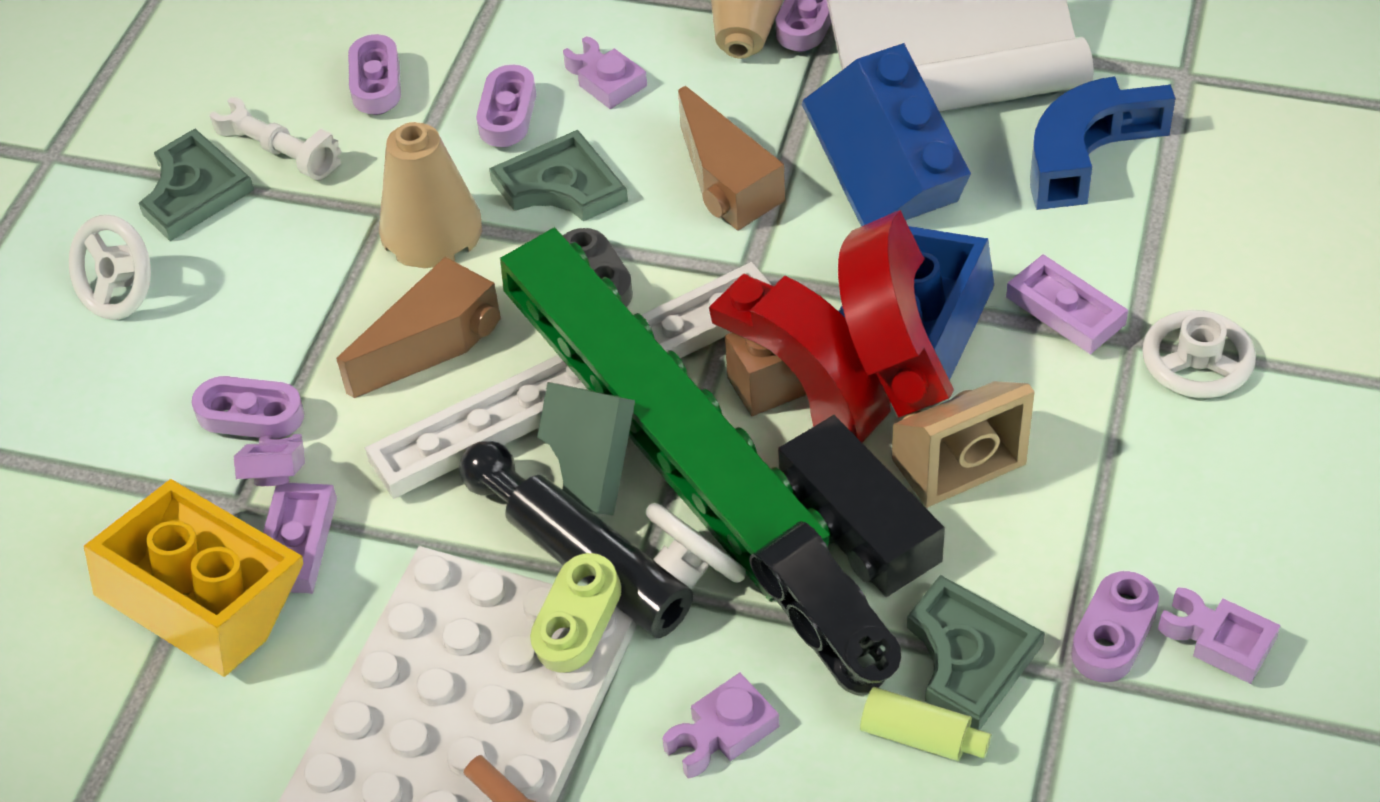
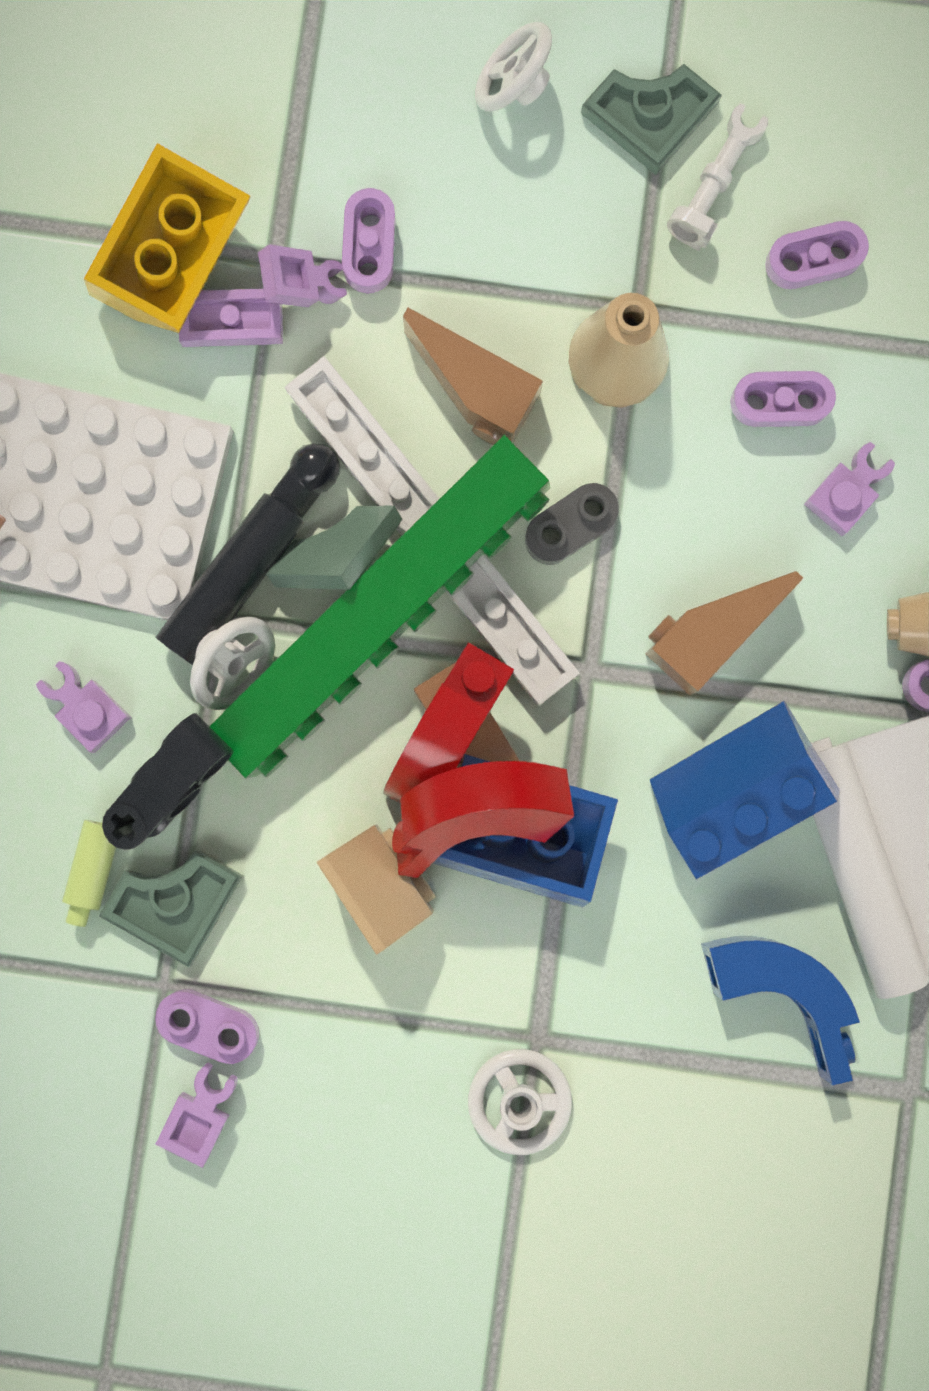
camera: 75 degrees right, 35 degrees up
sand green tile [489,129,628,222] -> none
yellowish green plate [530,553,621,673] -> none
black brick [778,415,945,597] -> none
lavender plate [1006,254,1128,355] -> none

